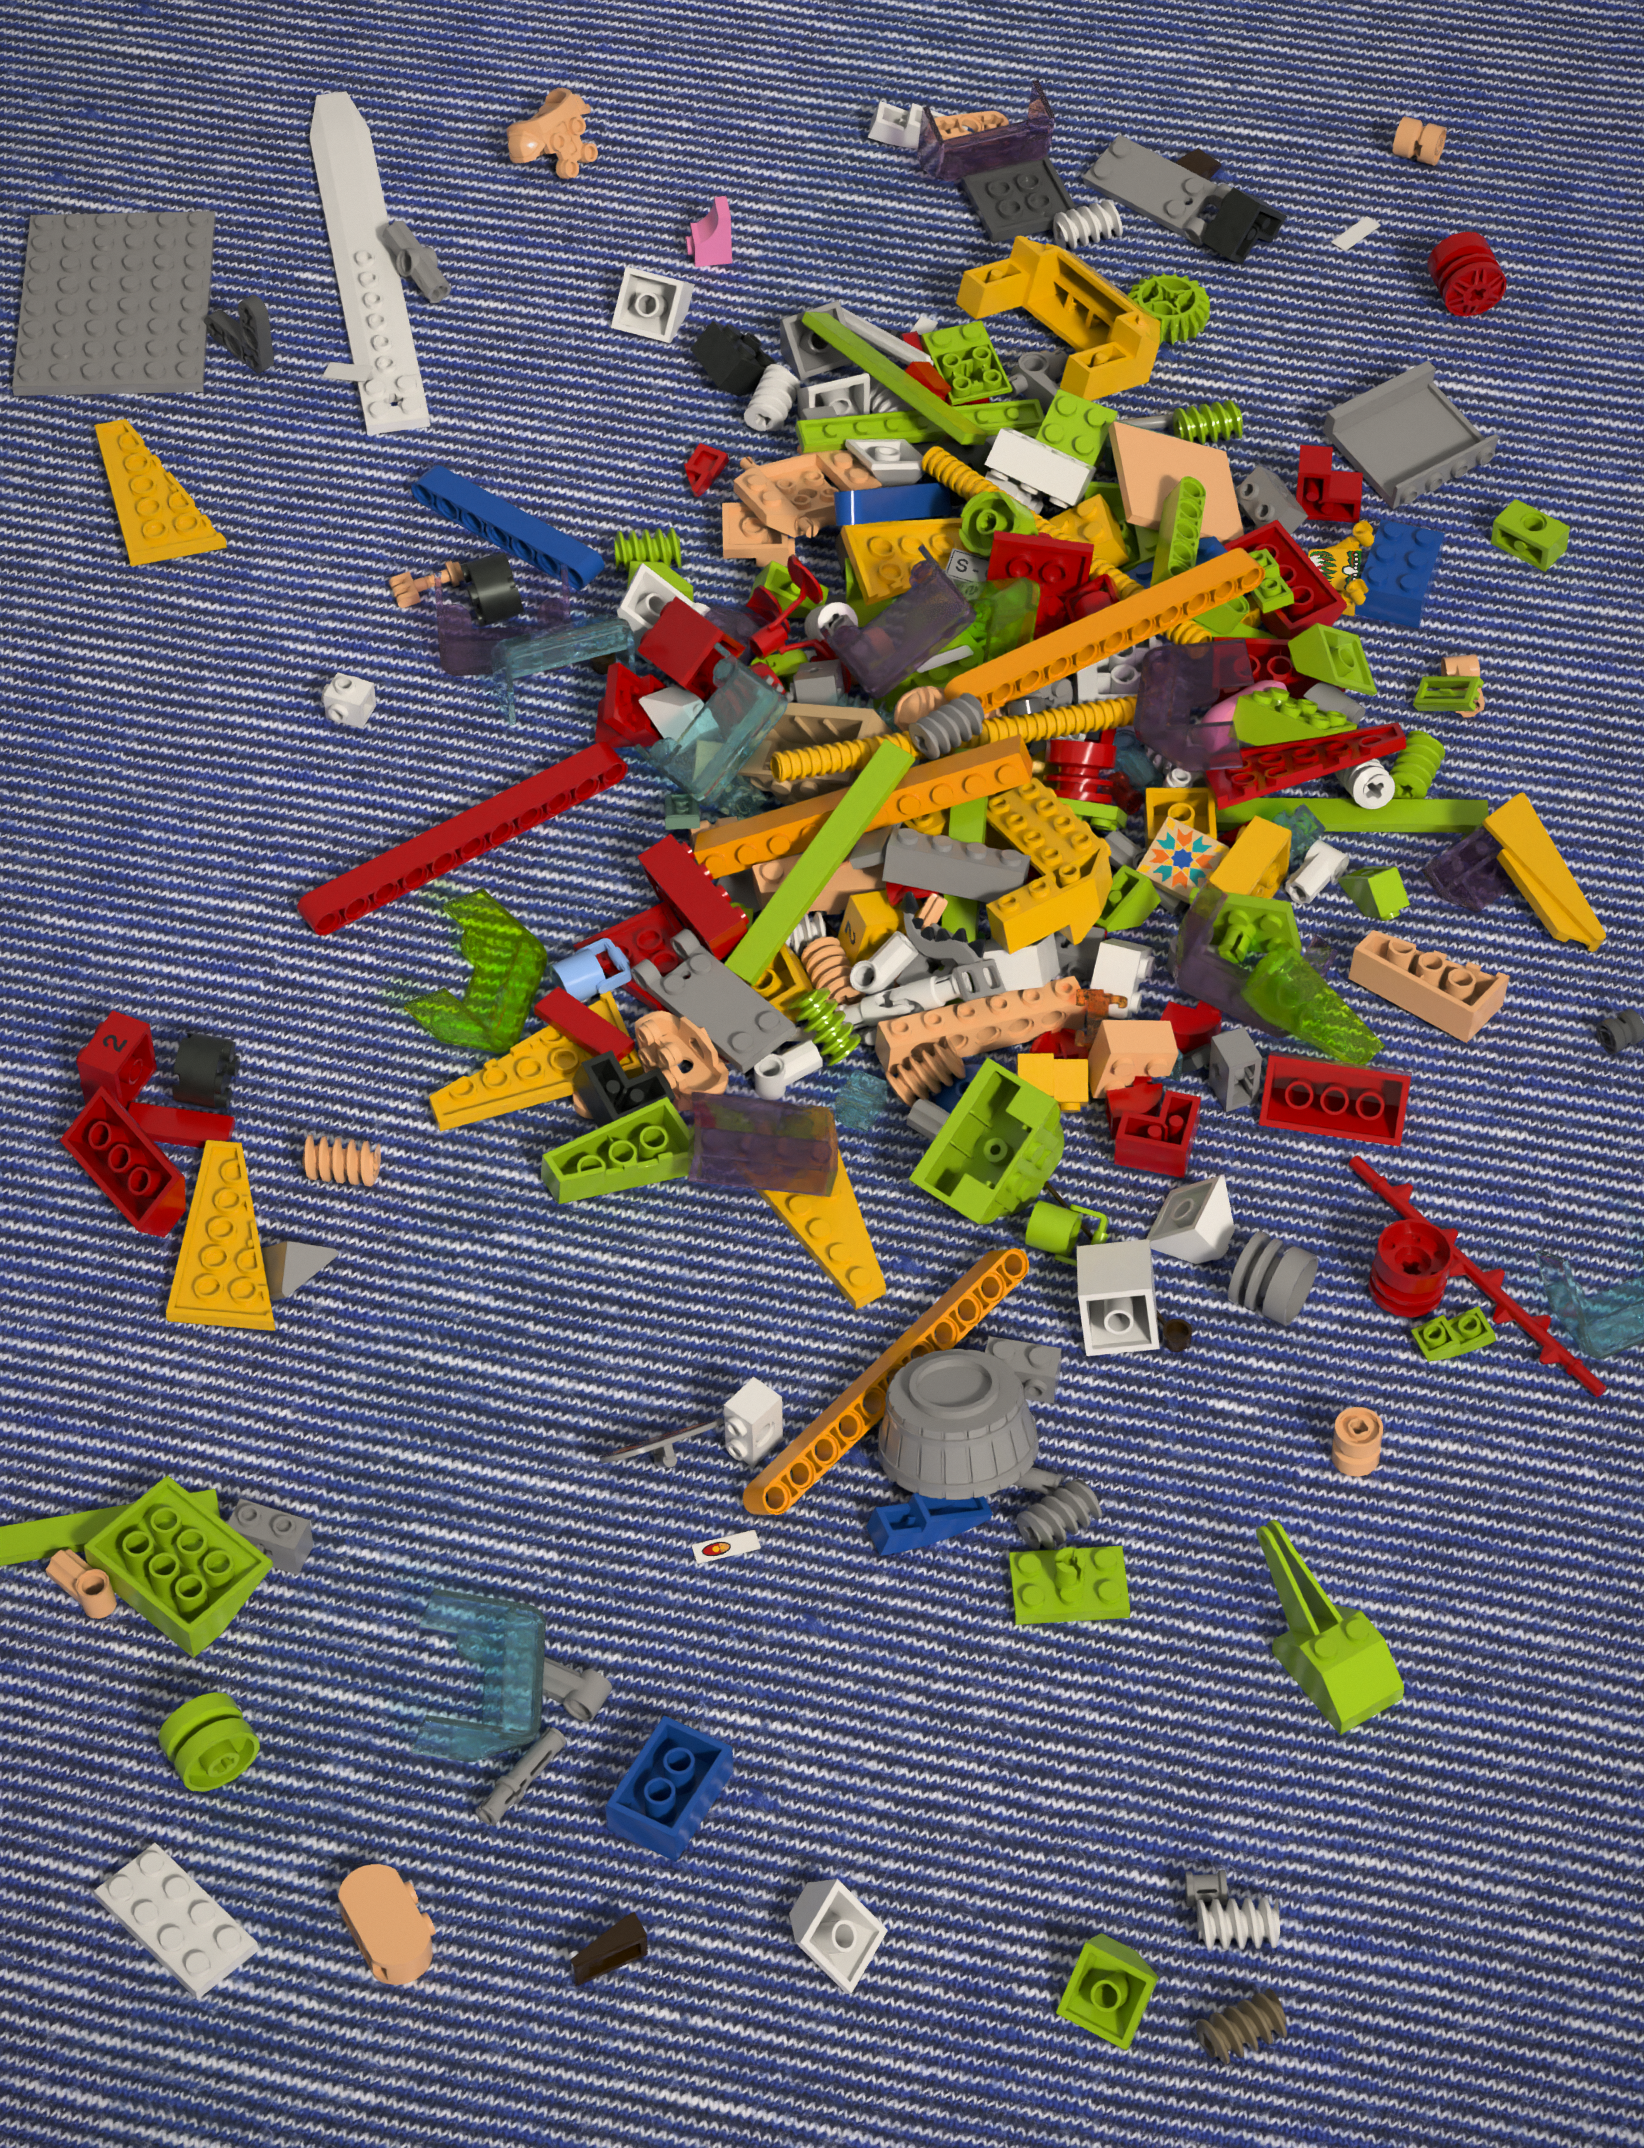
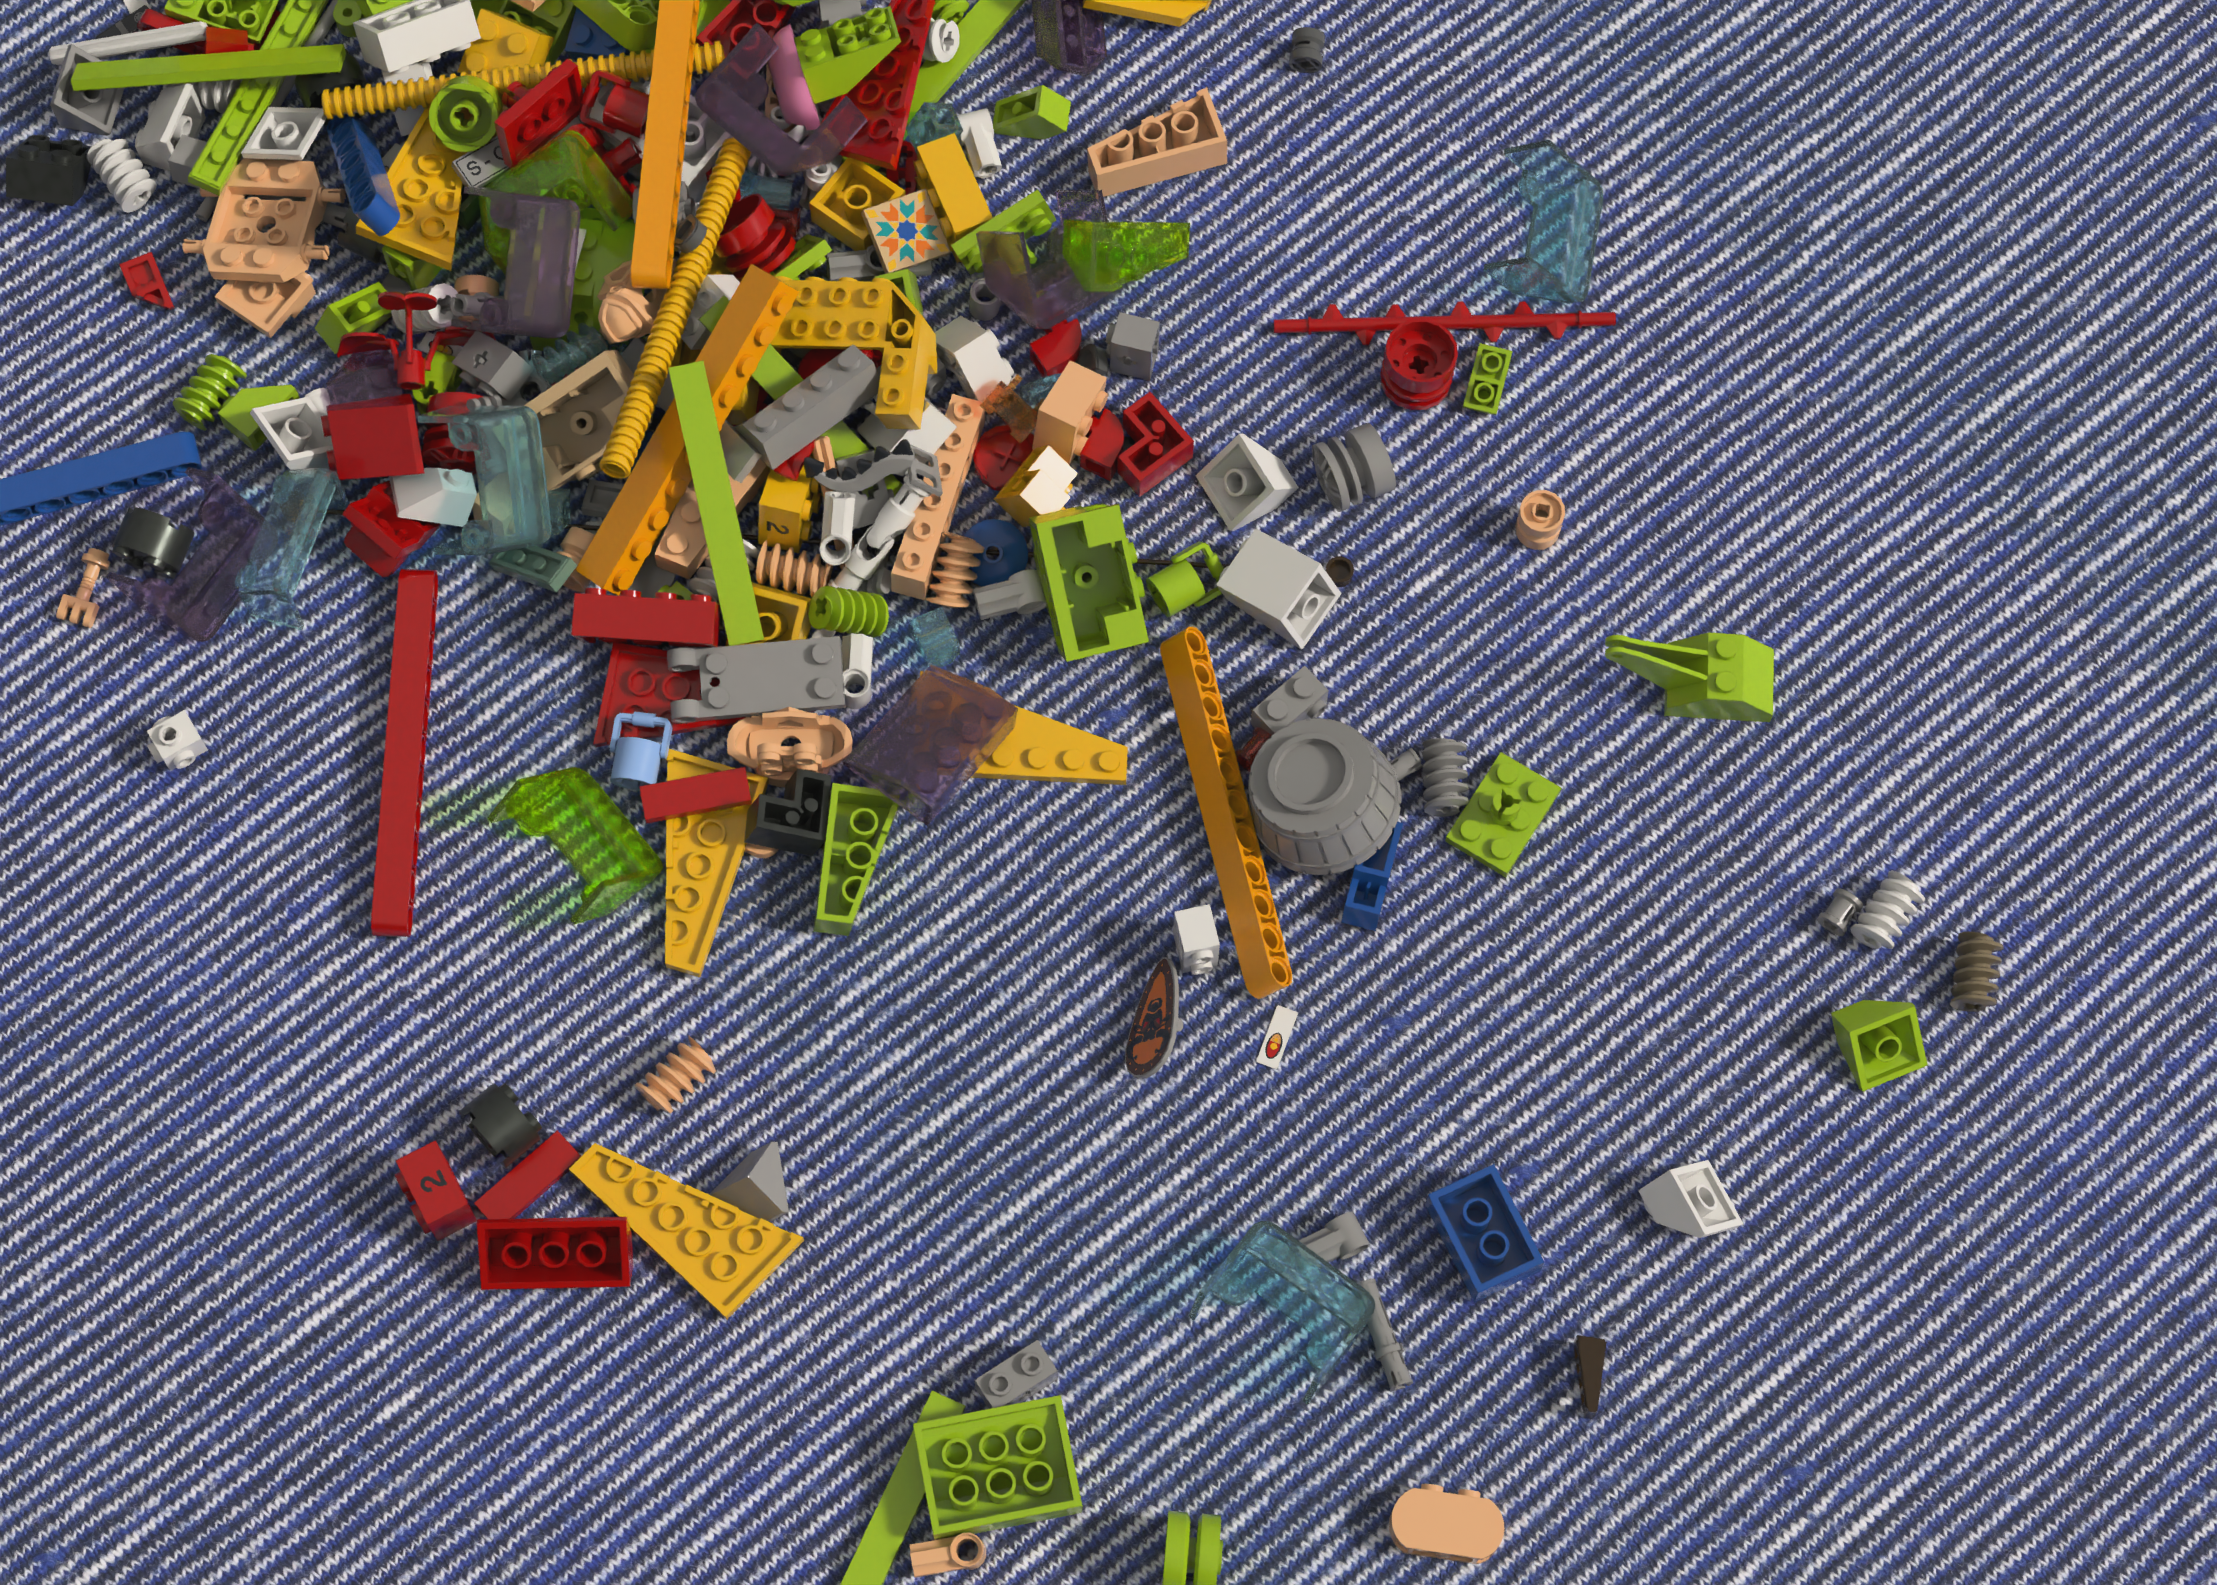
camera: 55 degrees left, 20 degrees up
light grey piece [908,693,984,760] -> none
red slope [1259,1051,1412,1147] -> none

